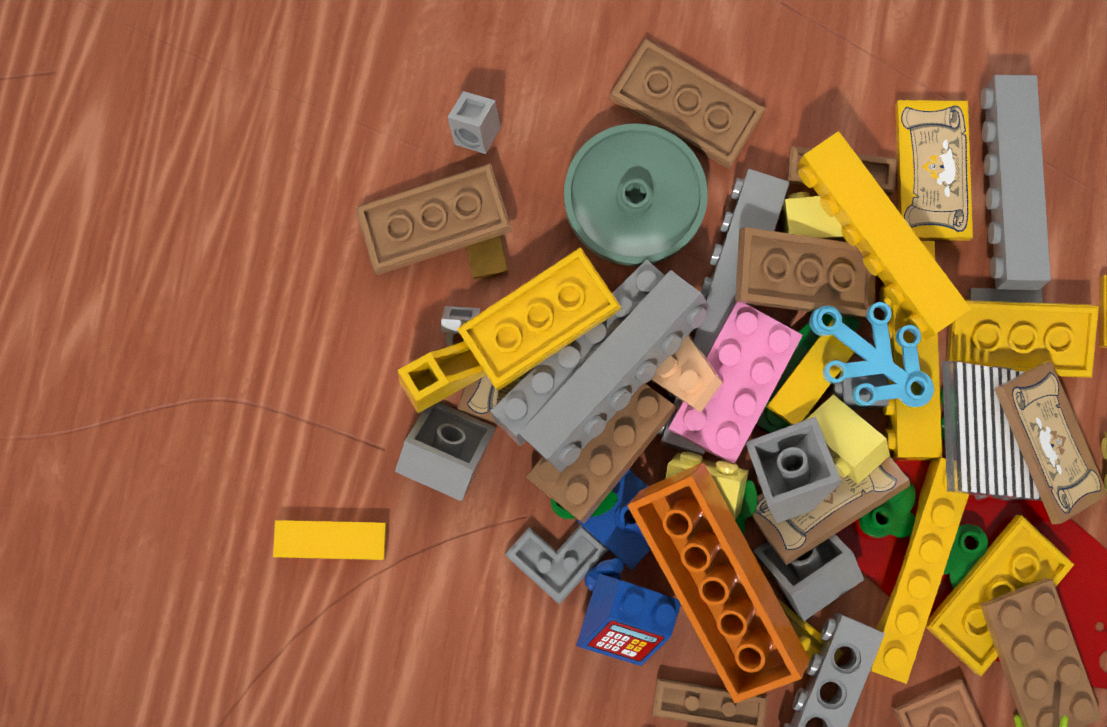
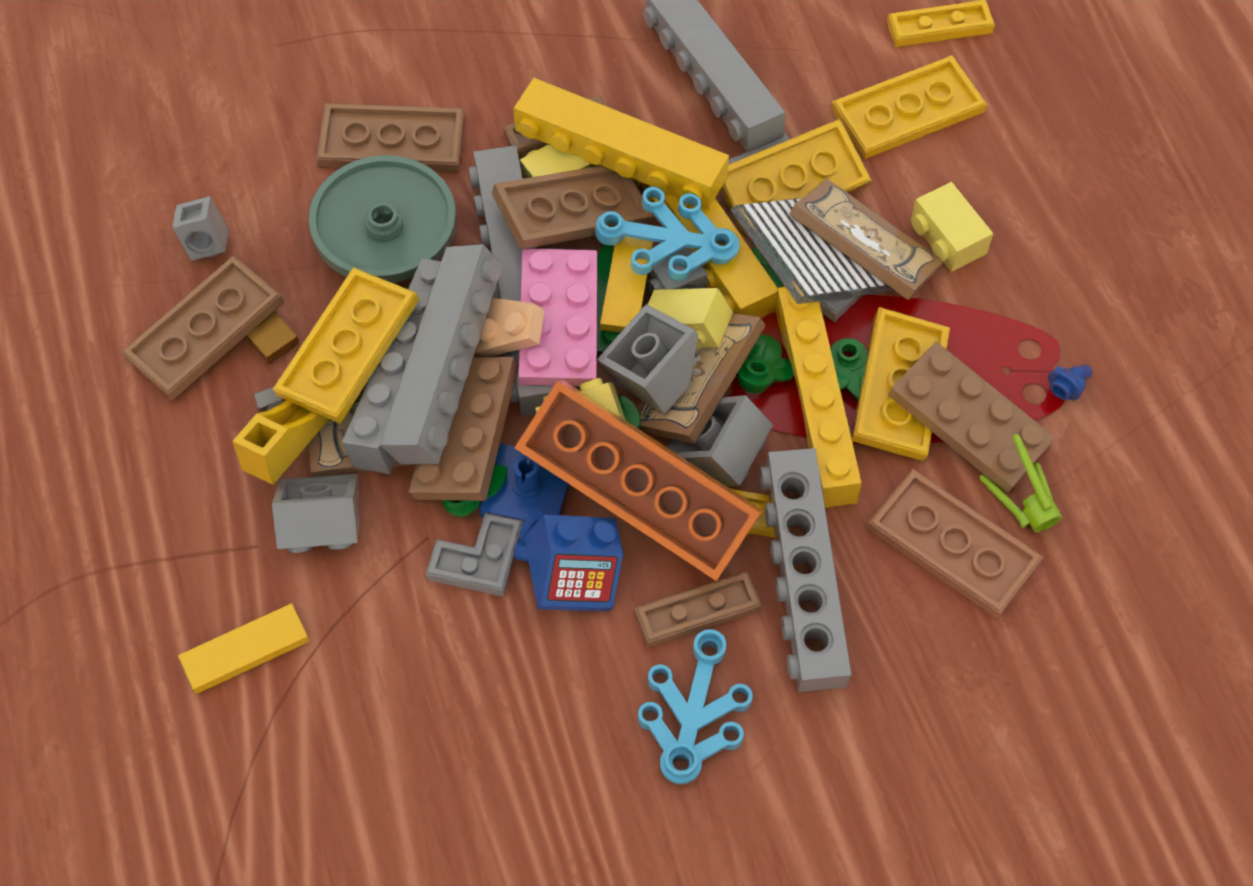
camera: 25 degrees left, 20 degrees down
tile [895,100,973,241] -> none

